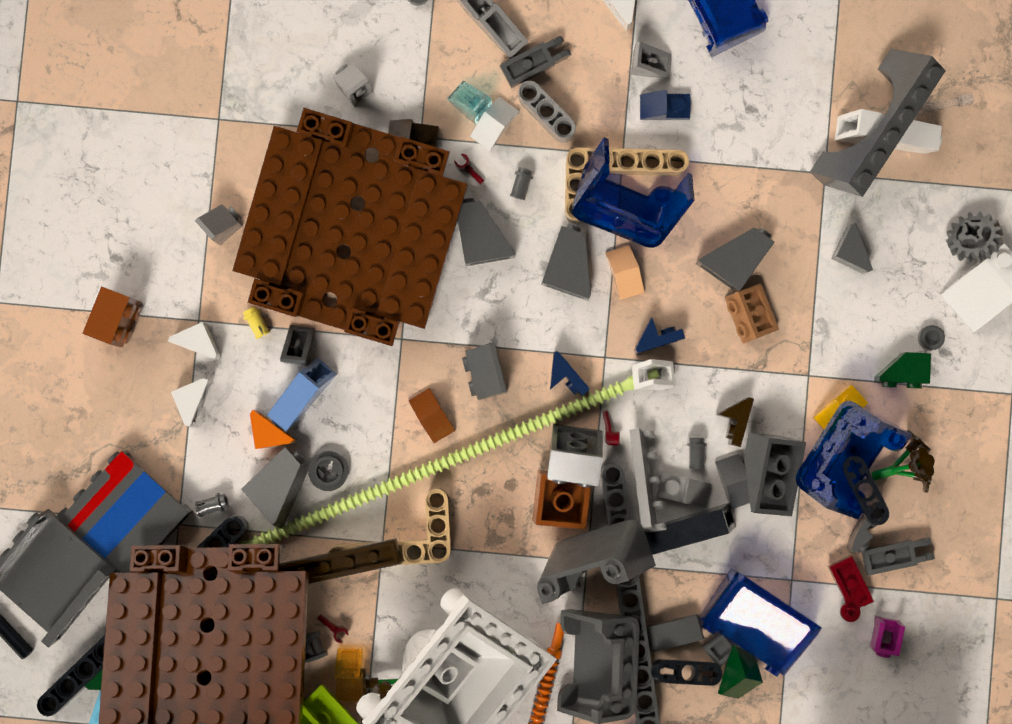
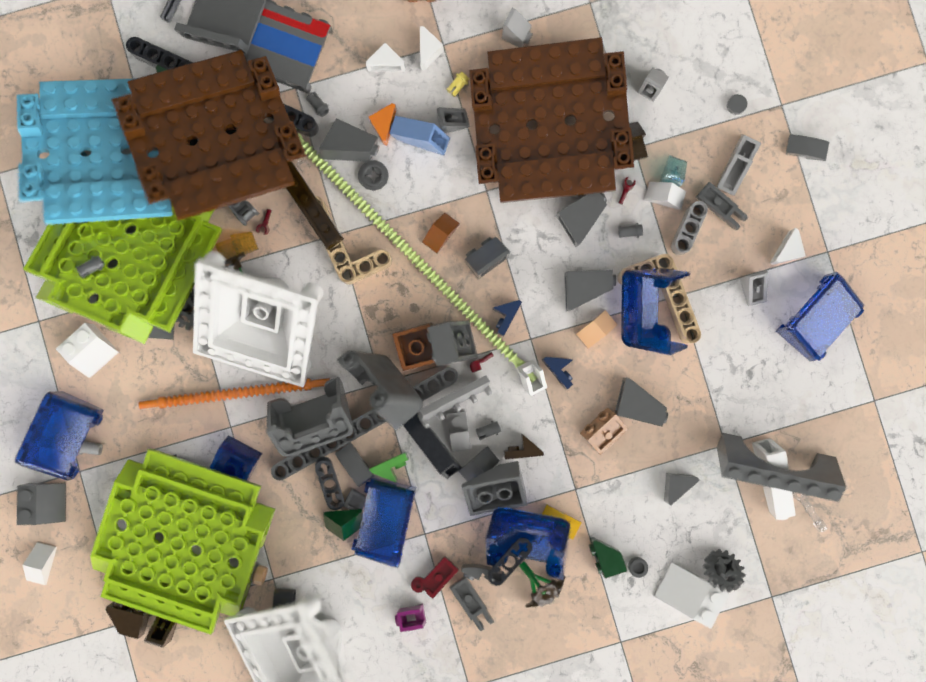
camera: 65 degrees right, 0 degrees up
dark blue slope [640,90,690,120] -> none
none -> bright green slope [369,452,409,482]

